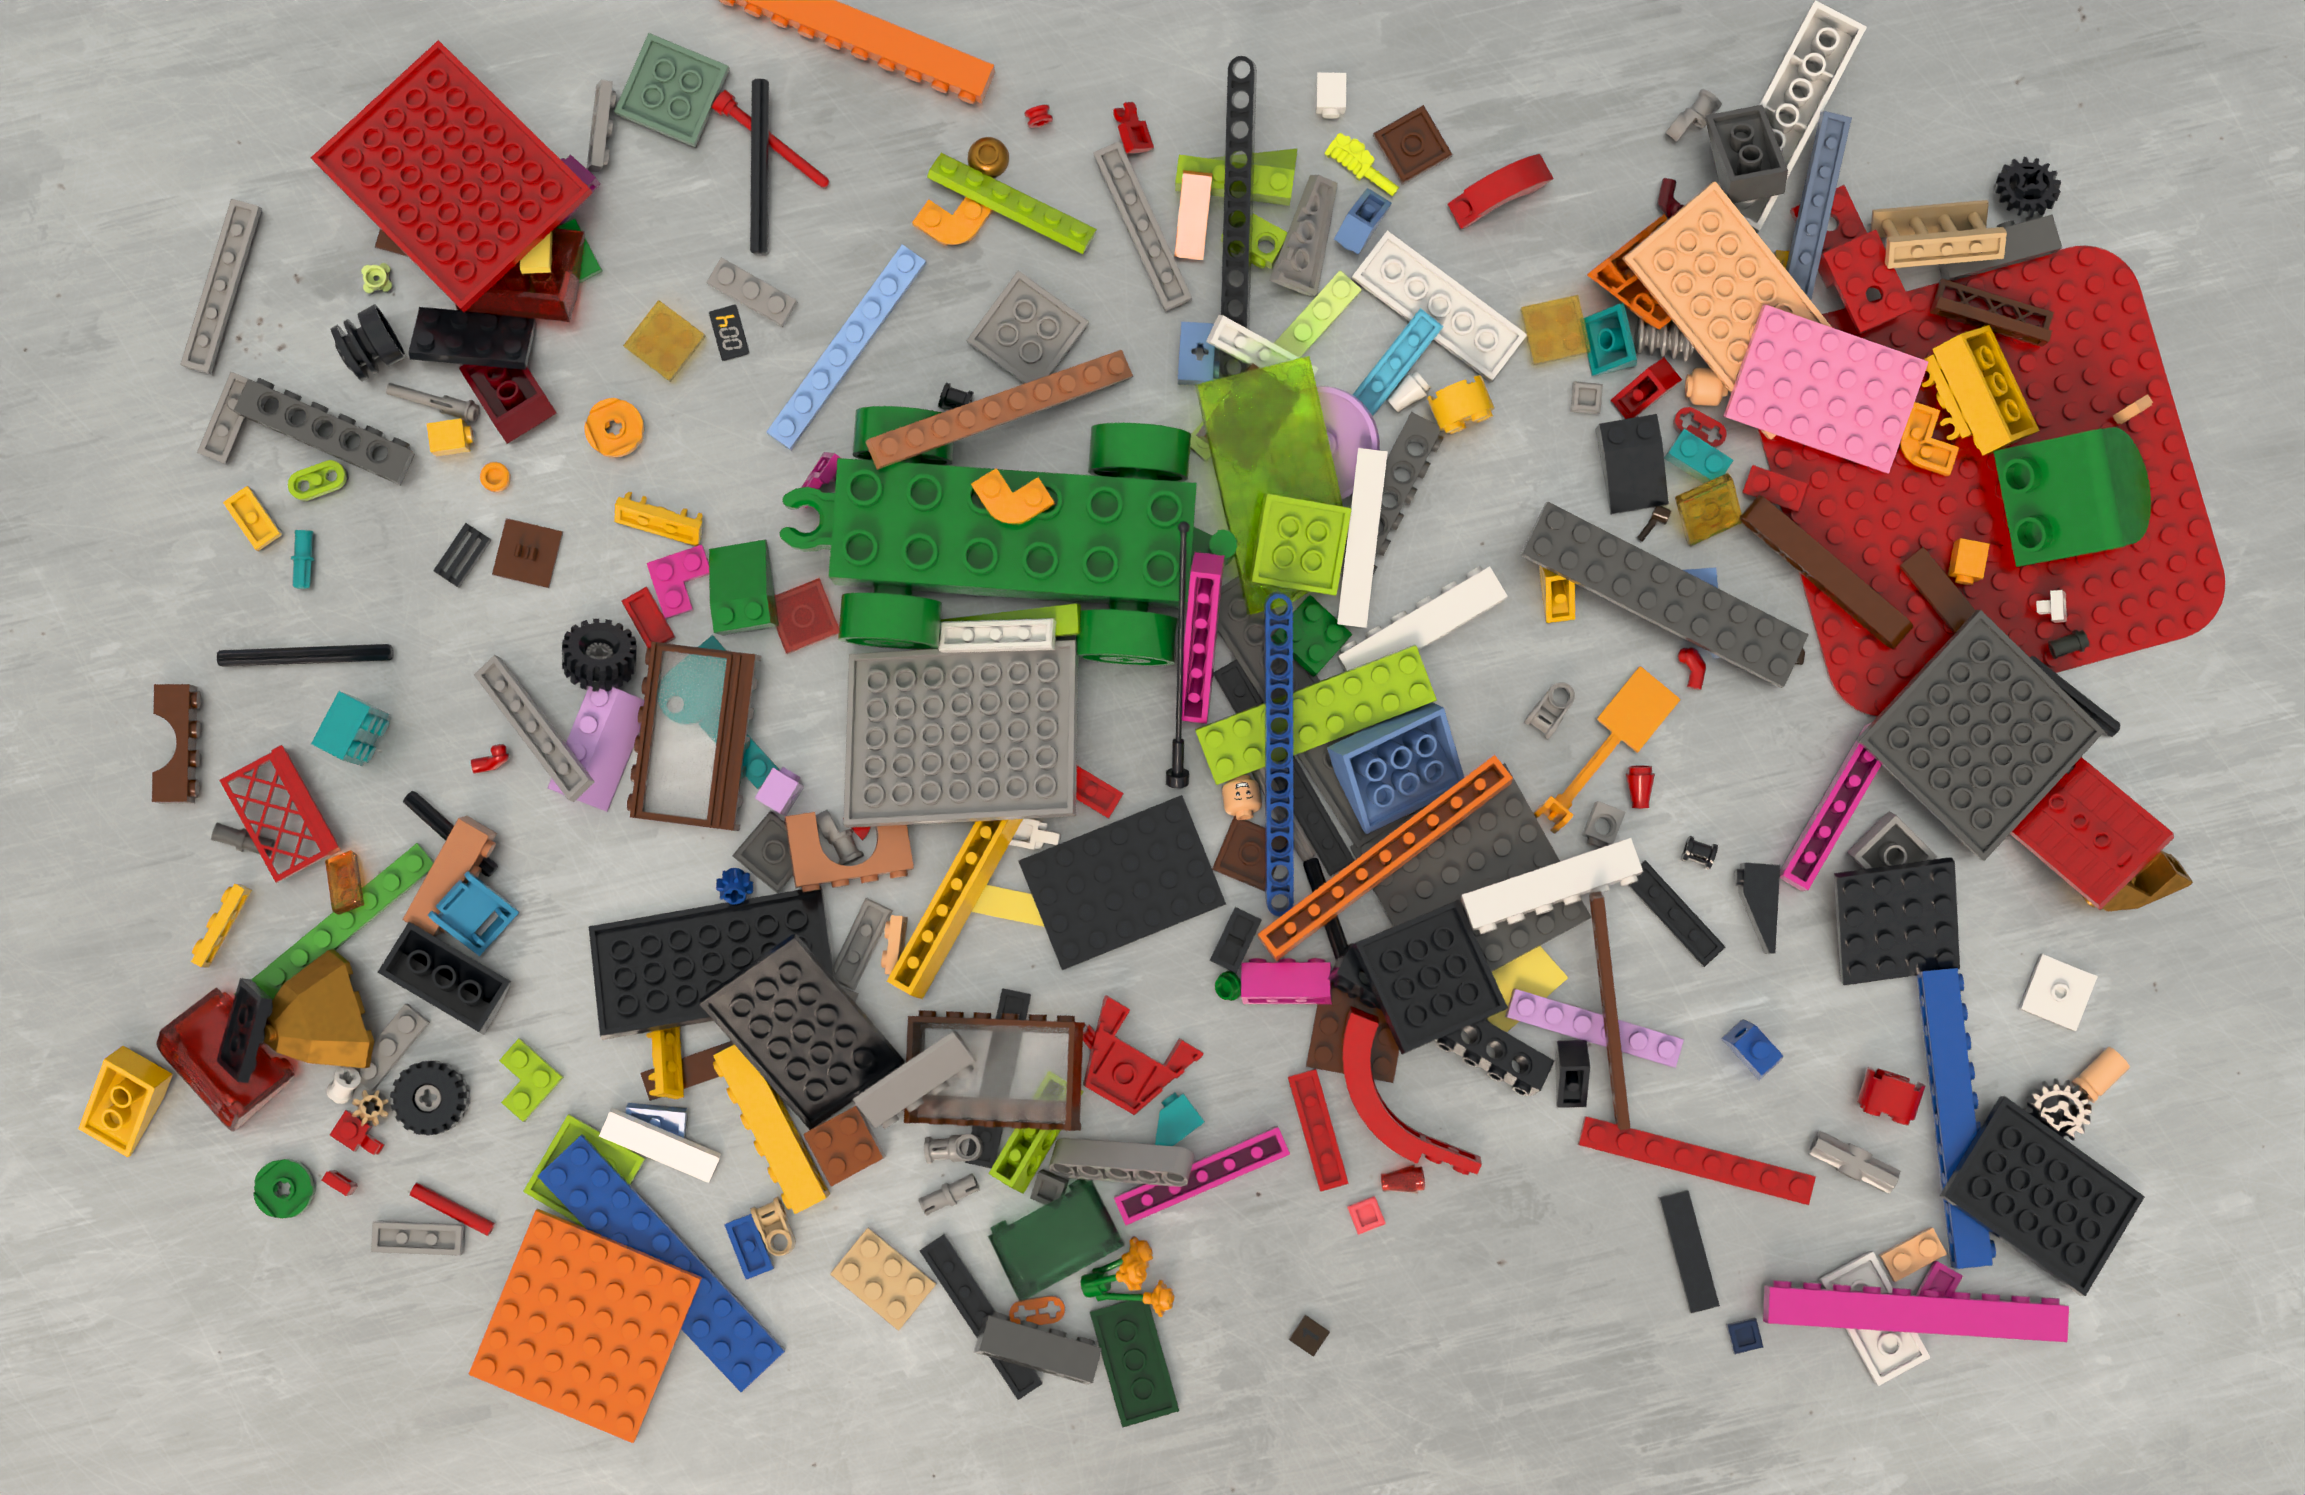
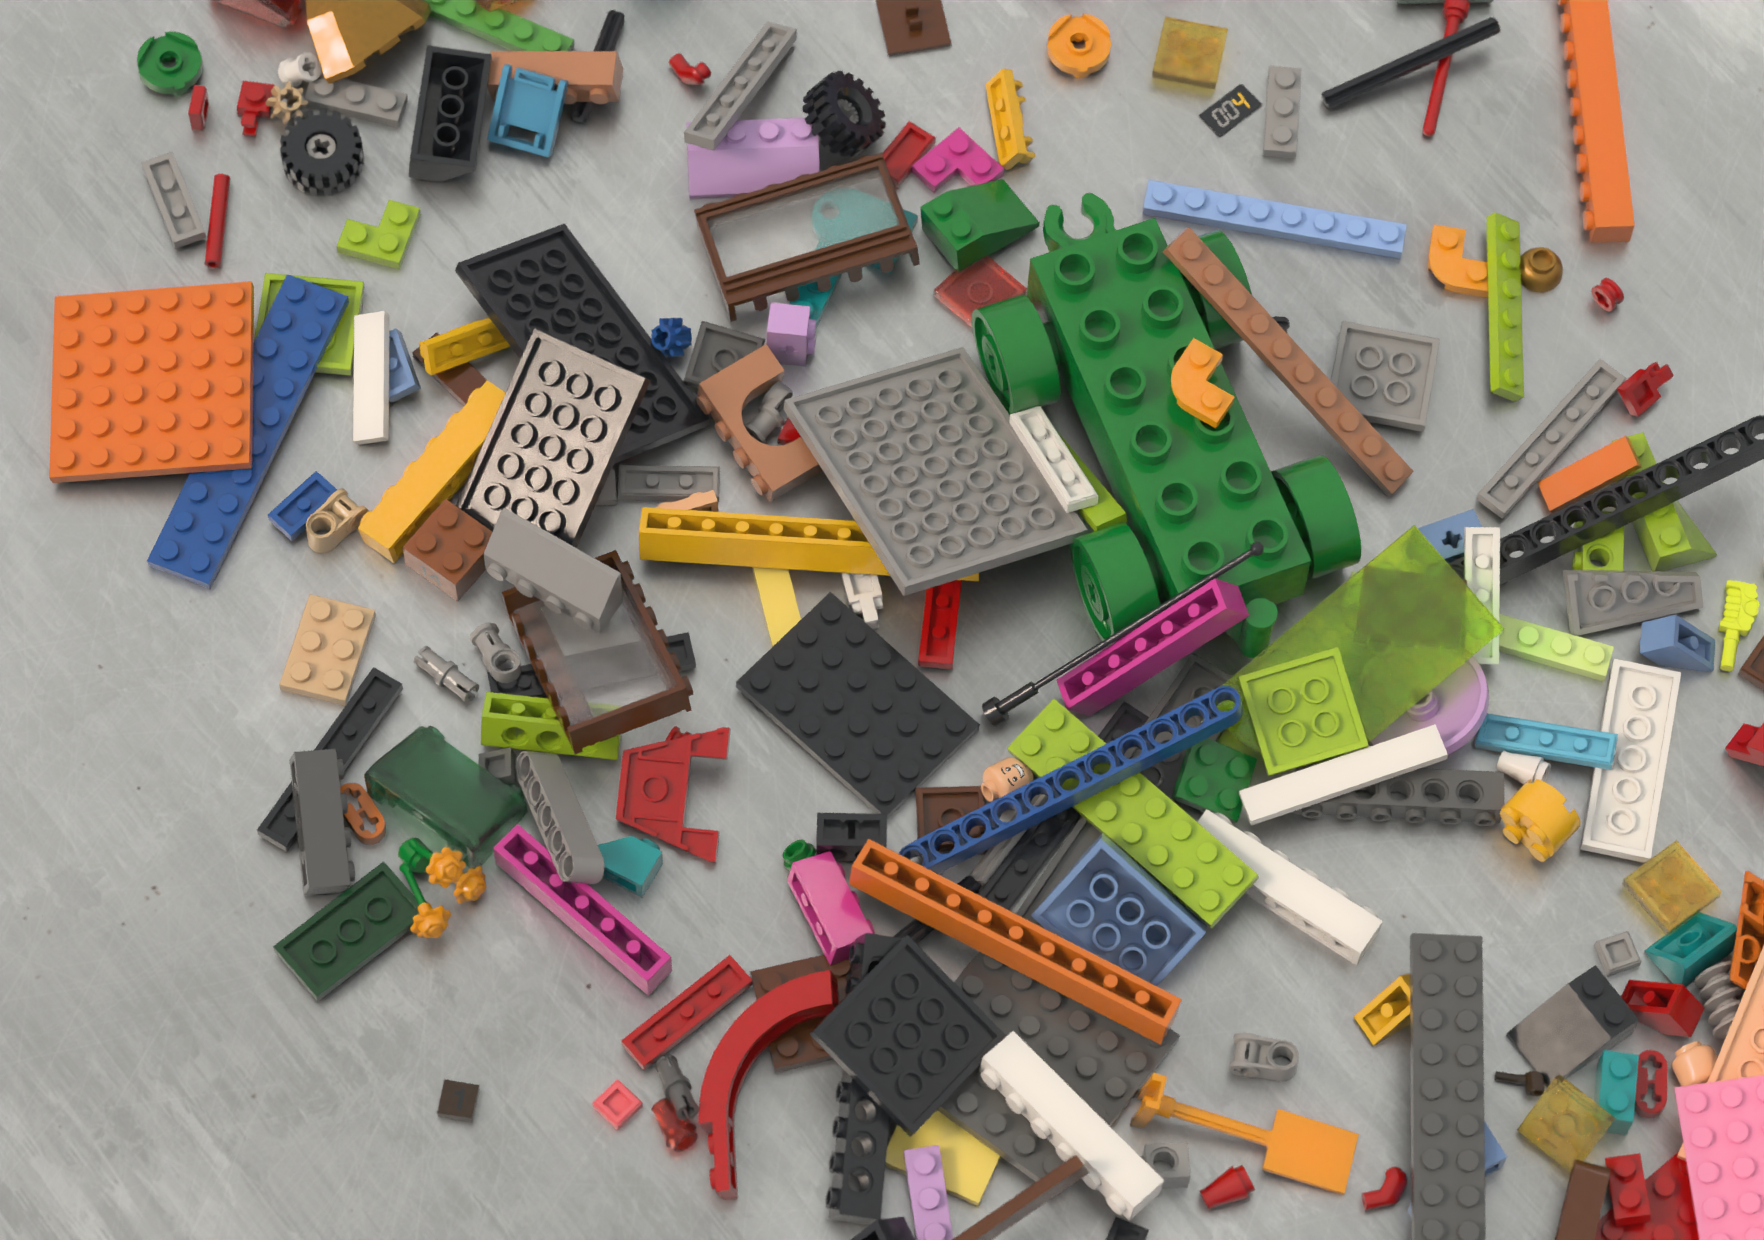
camera: 60 degrees right, 20 degrees down
none -> dark grey pin [655,1055,699,1121]

